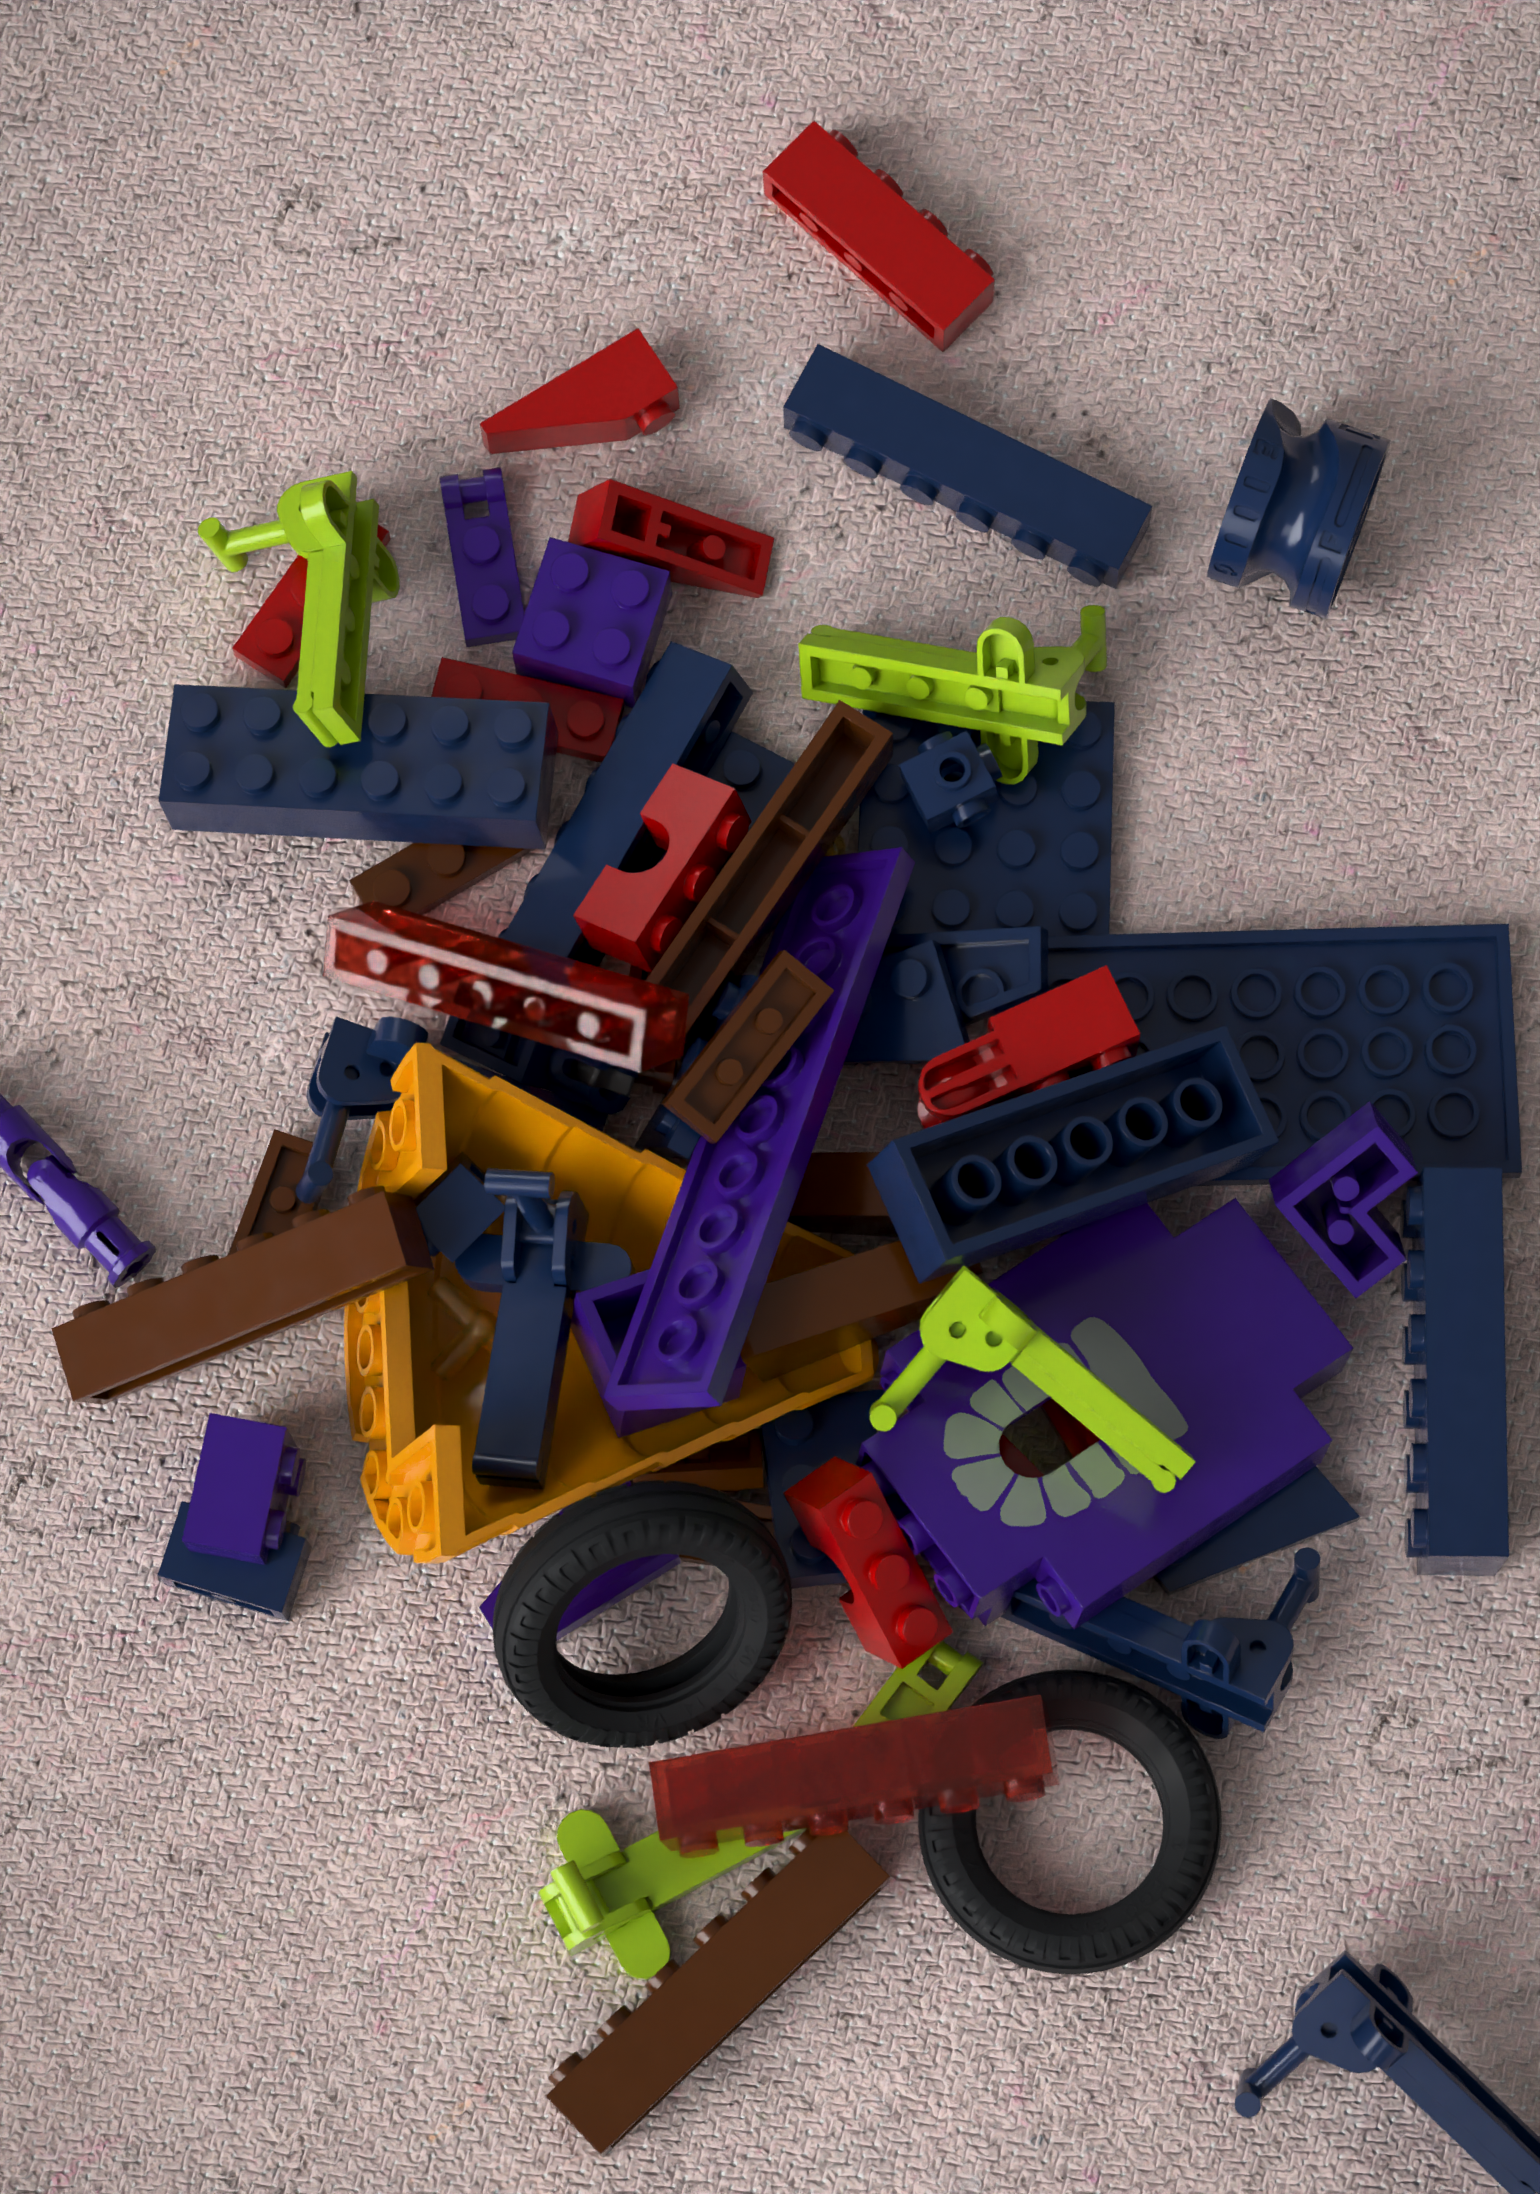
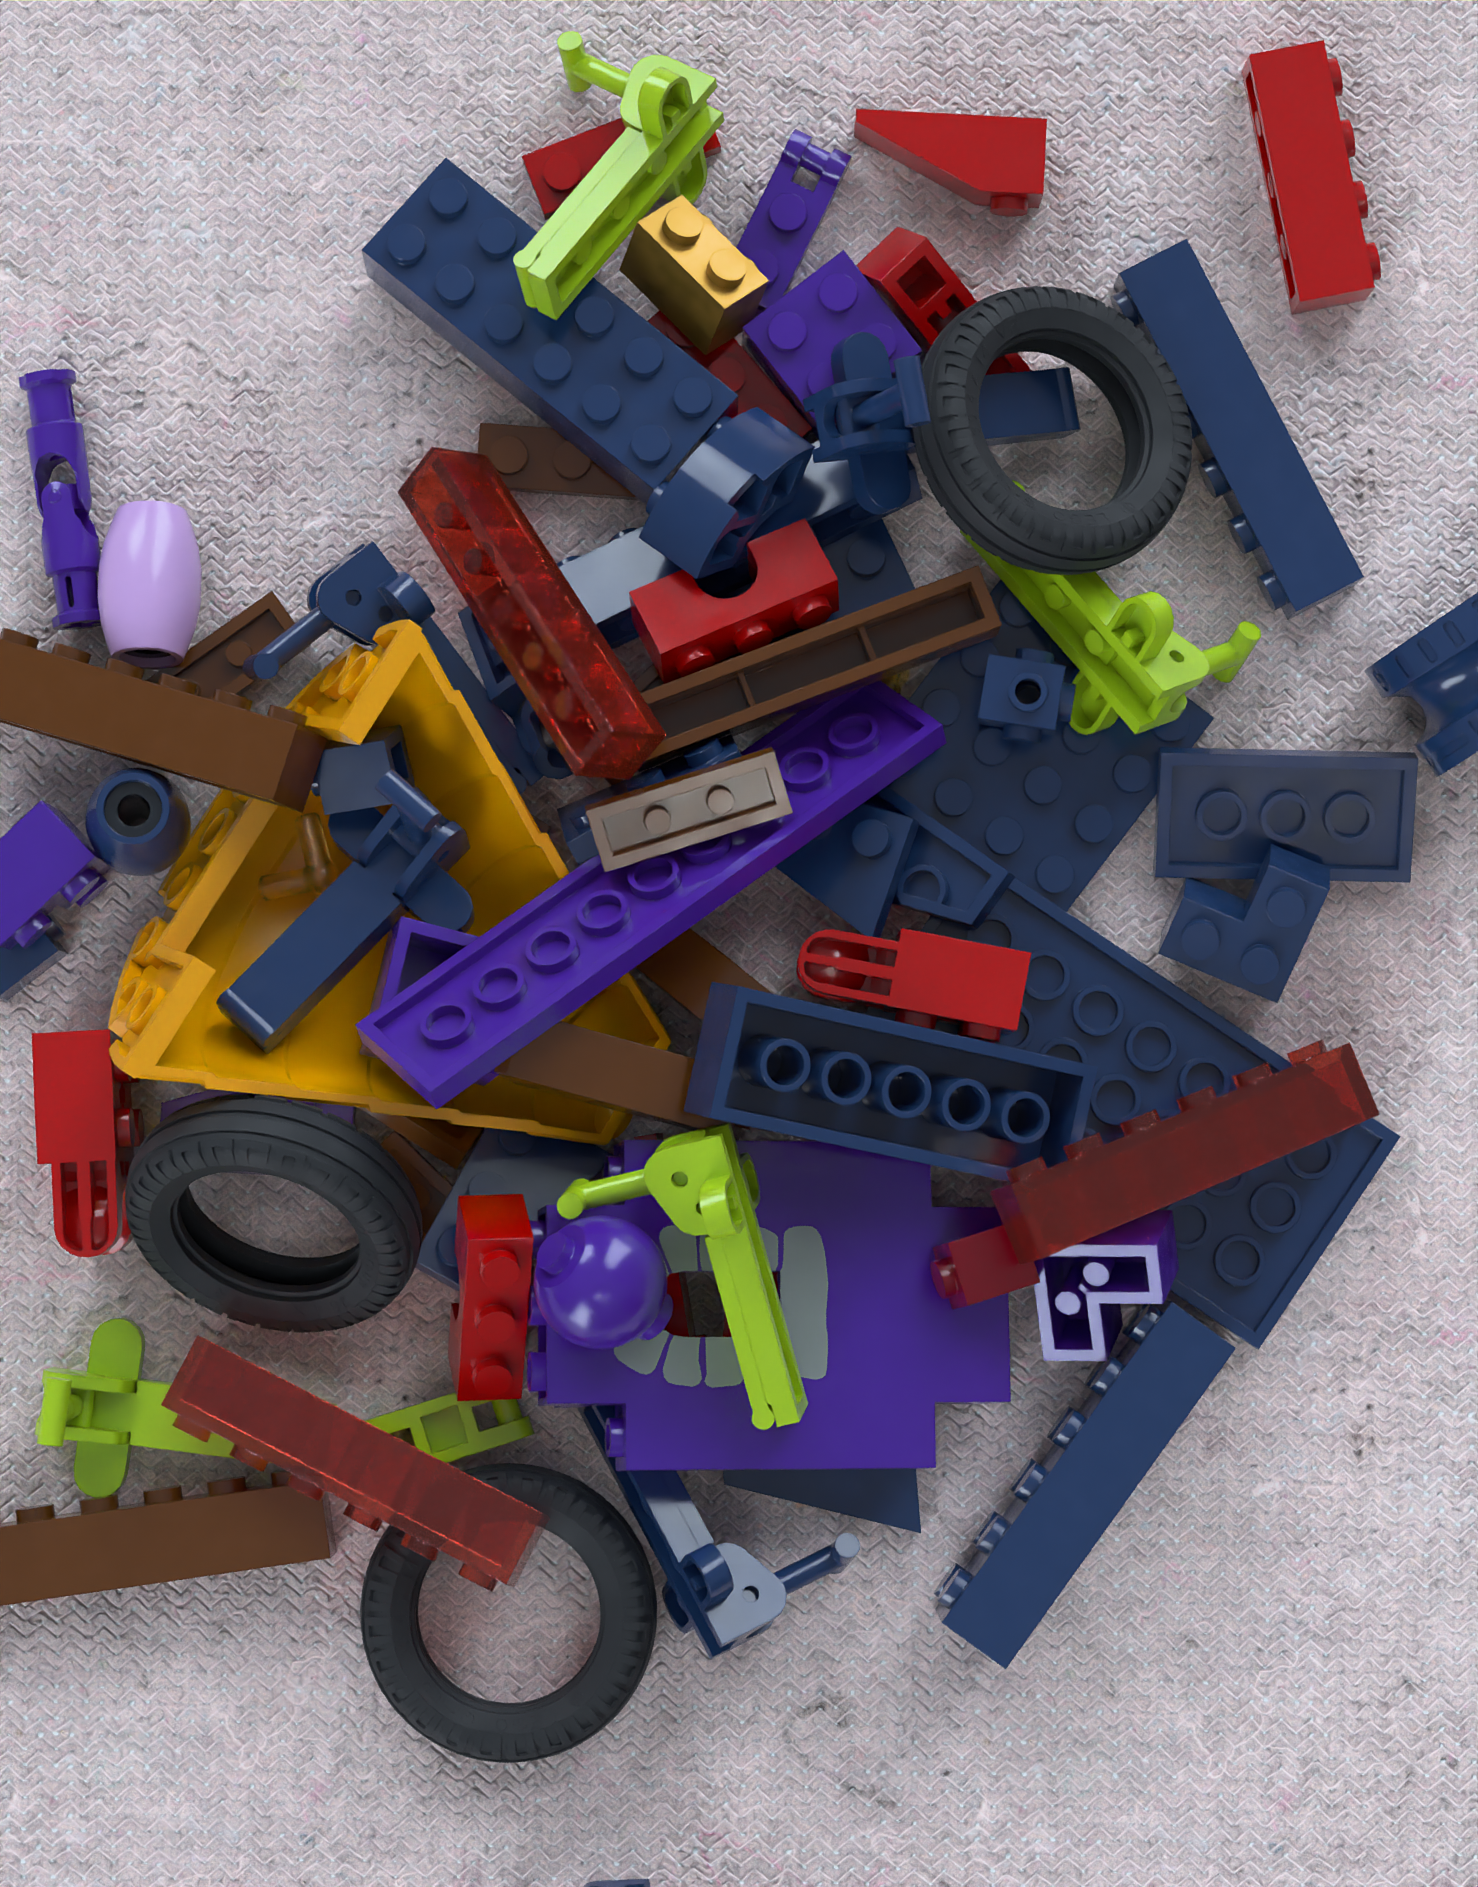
camera: 30 degrees right, 10 degrees up
none -> red brick [31,1029,144,1257]
none -> dark blue piece [85,768,191,876]
none -> lavender piece [98,501,202,669]
none -> dark purple brick [534,1215,673,1349]
none -> pearl gold brick [619,195,769,356]
none -> dark blue brick [639,407,815,579]
none -> dark blue piece [803,332,1081,515]
none -> black tyre [912,286,1192,575]
none -> dark red brick [930,1220,1040,1310]
none -> clear red brick [990,1039,1380,1264]
none -> dark blue plate [1153,747,1418,883]
none -> dark blue brick [1158,844,1330,1003]

